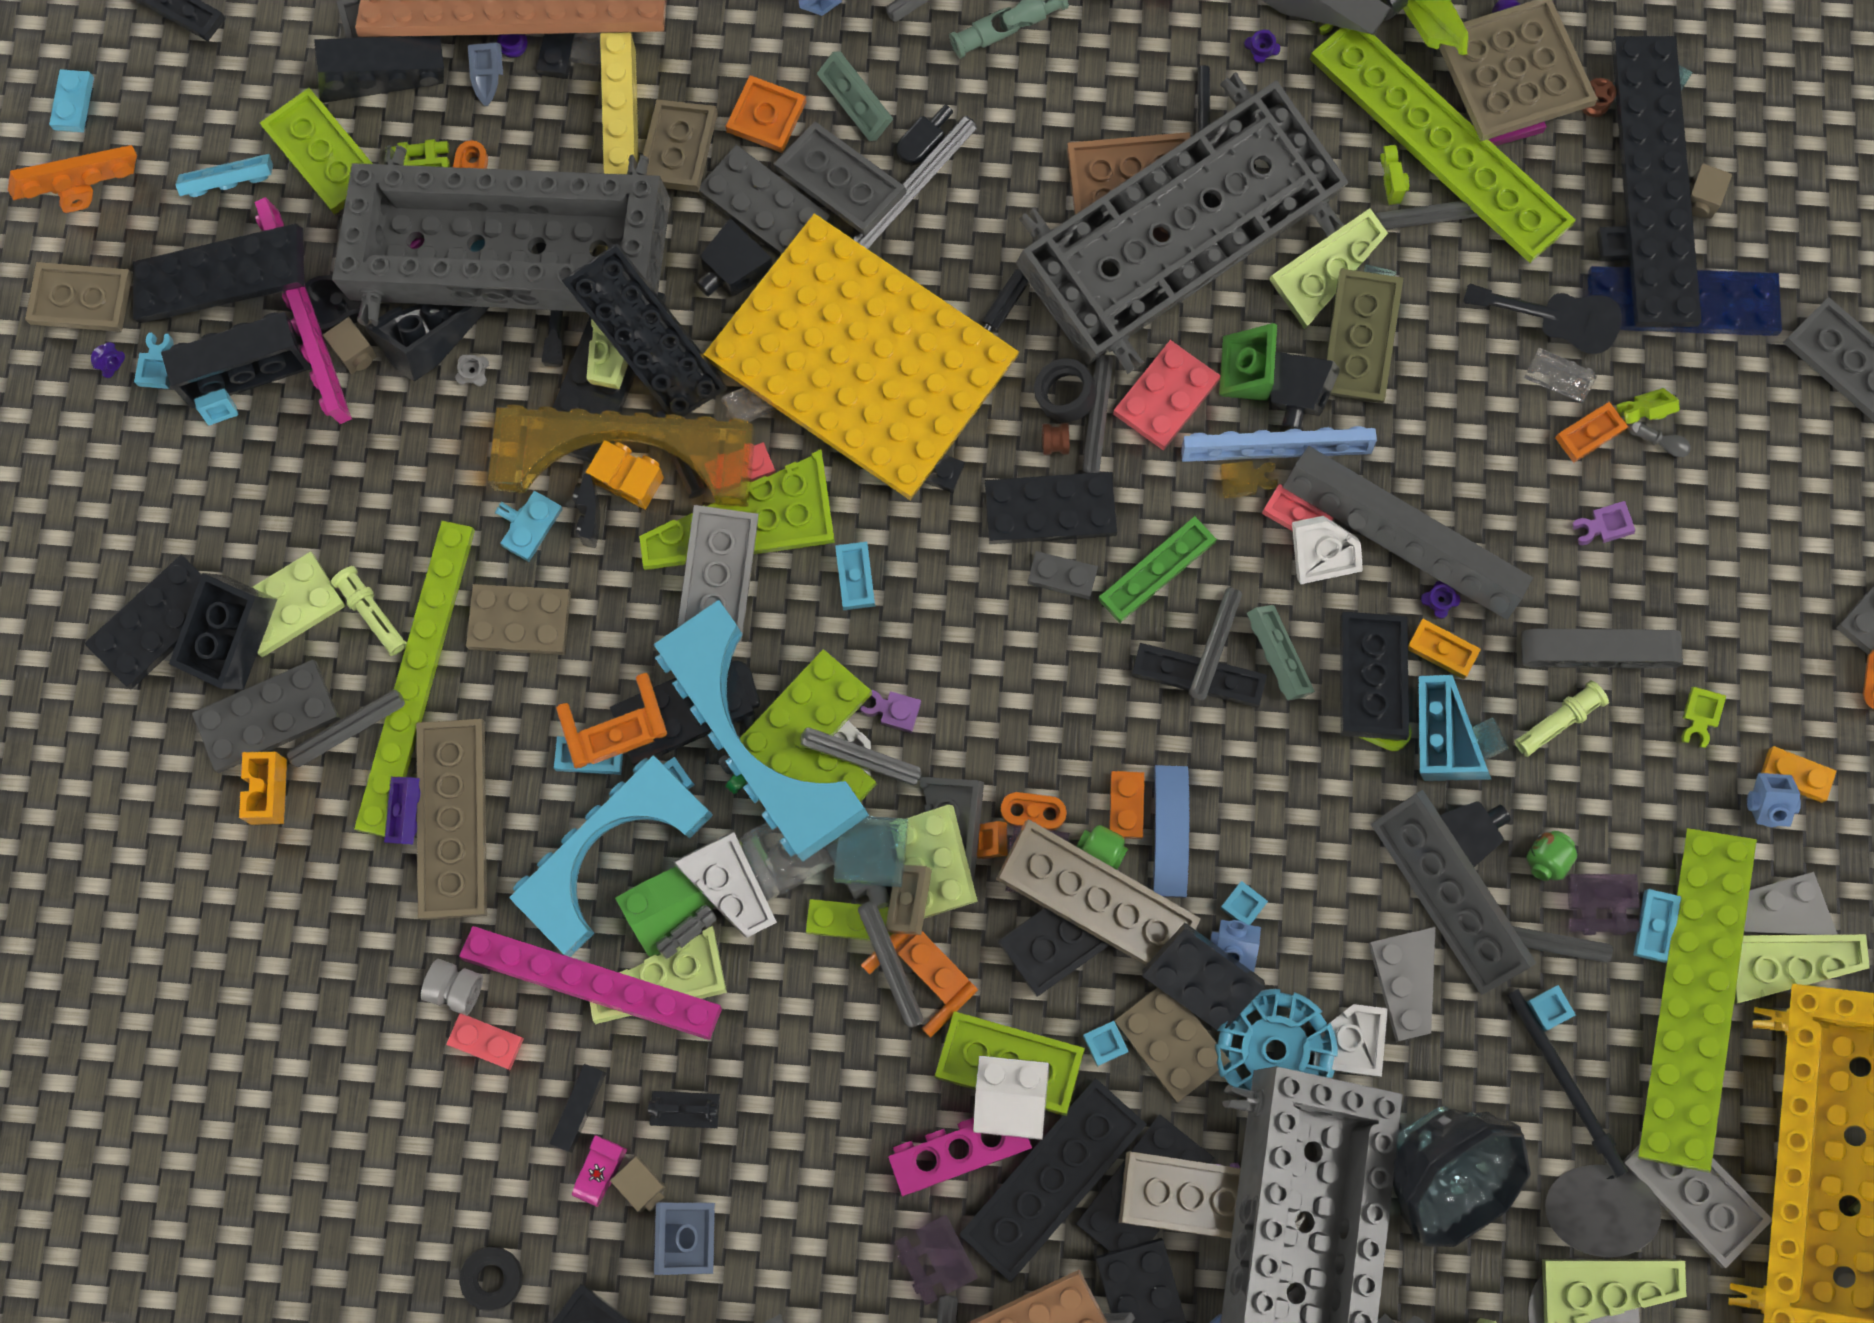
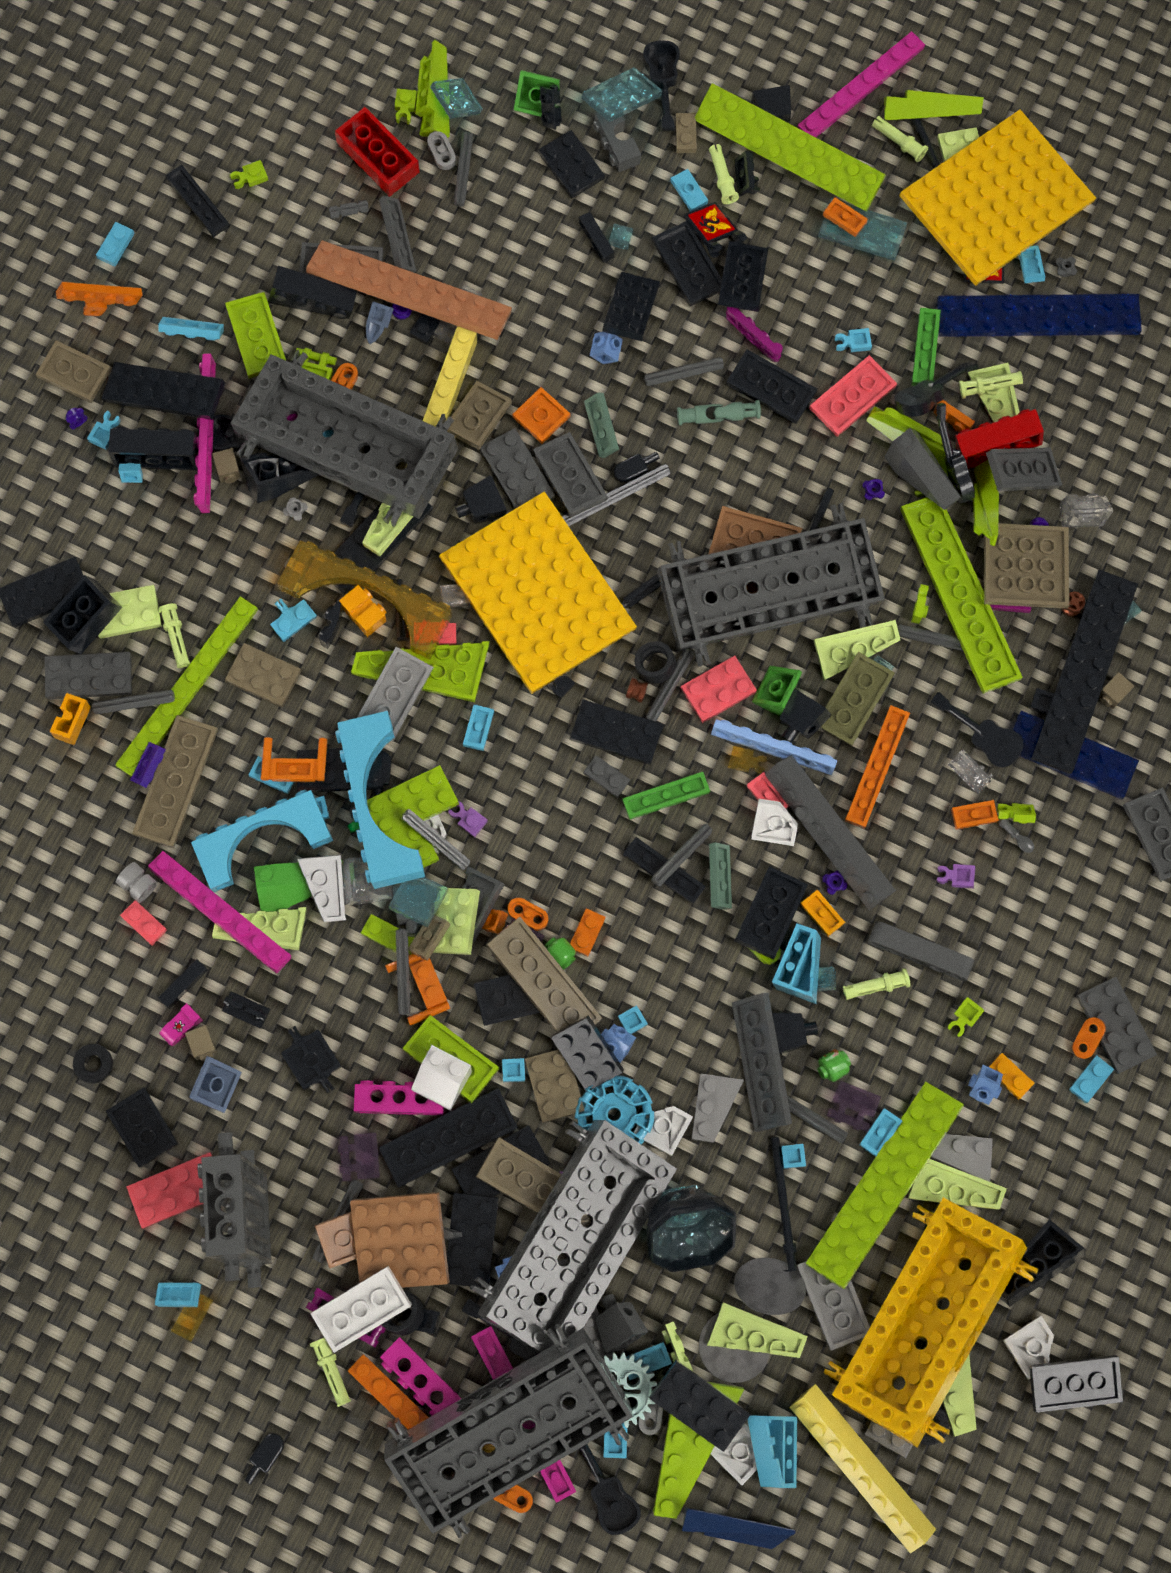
camera: 15 degrees right, 0 degrees up
black plate [562,244,727,422] -> none
dark grey axle [656,905,716,959] -> none
medium blue slope [1153,765,1189,898] -> none
none -> black plate [281,1026,342,1094]
none -> orange plate [845,705,910,829]

